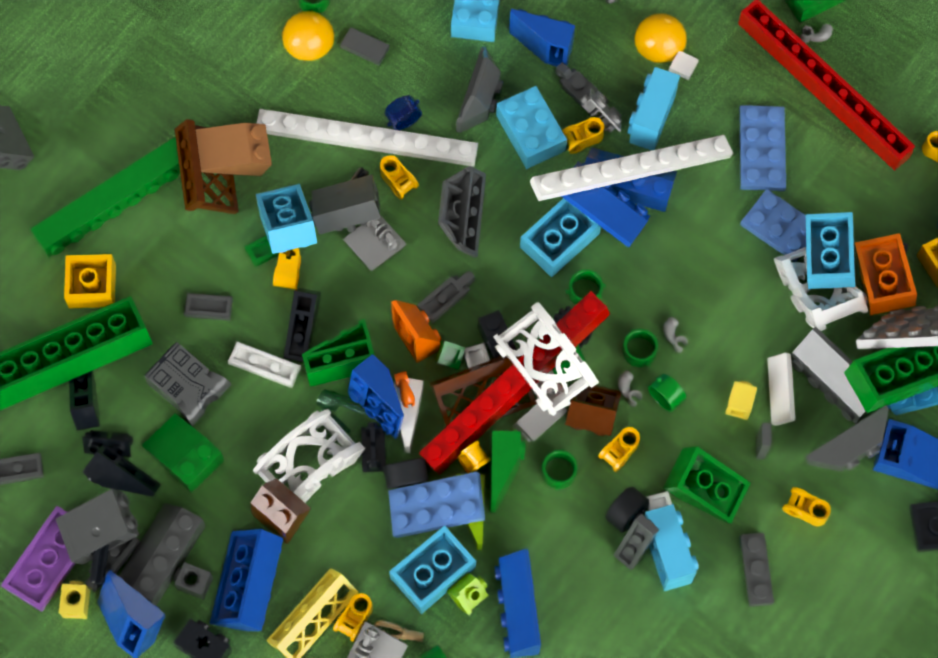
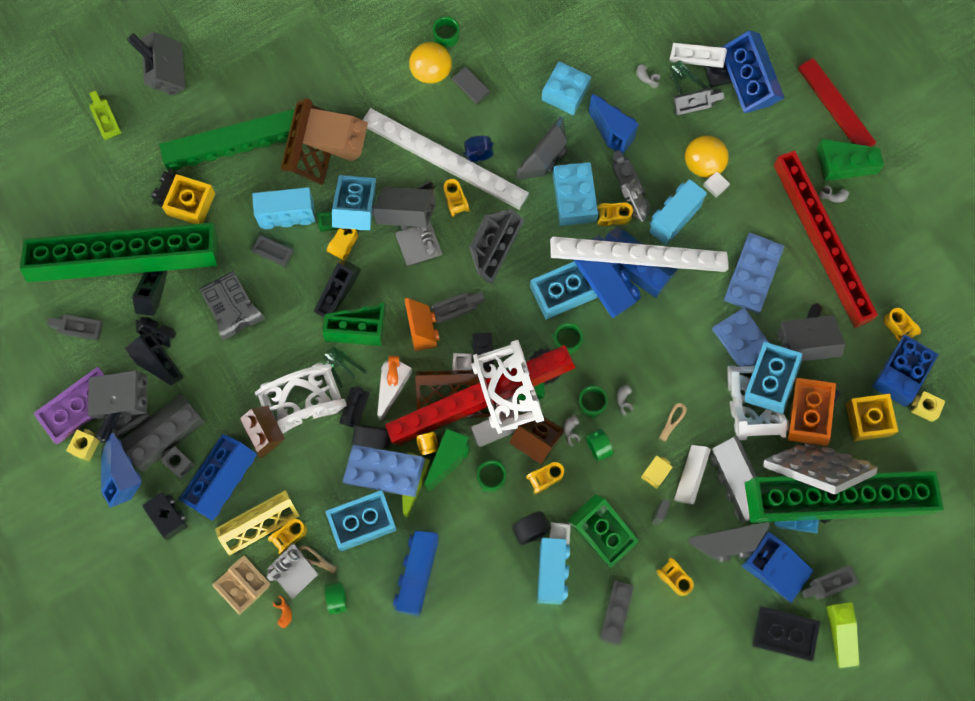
camera: 20 degrees right, 5 degrees up
green slope [141,413,225,493] -> none
white tile [228,342,301,388] -> none
blue slope [348,354,404,440] -> none
green plate [435,340,466,369] -> none
lime brick [447,572,488,615] -> none
dark grey plate [614,514,660,571] -> none
none -> black hinge [151,168,181,207]
none -> medium azure brick [252,187,316,229]
none -> tan piece [659,403,687,442]
none -> dark grey piece [777,303,845,361]

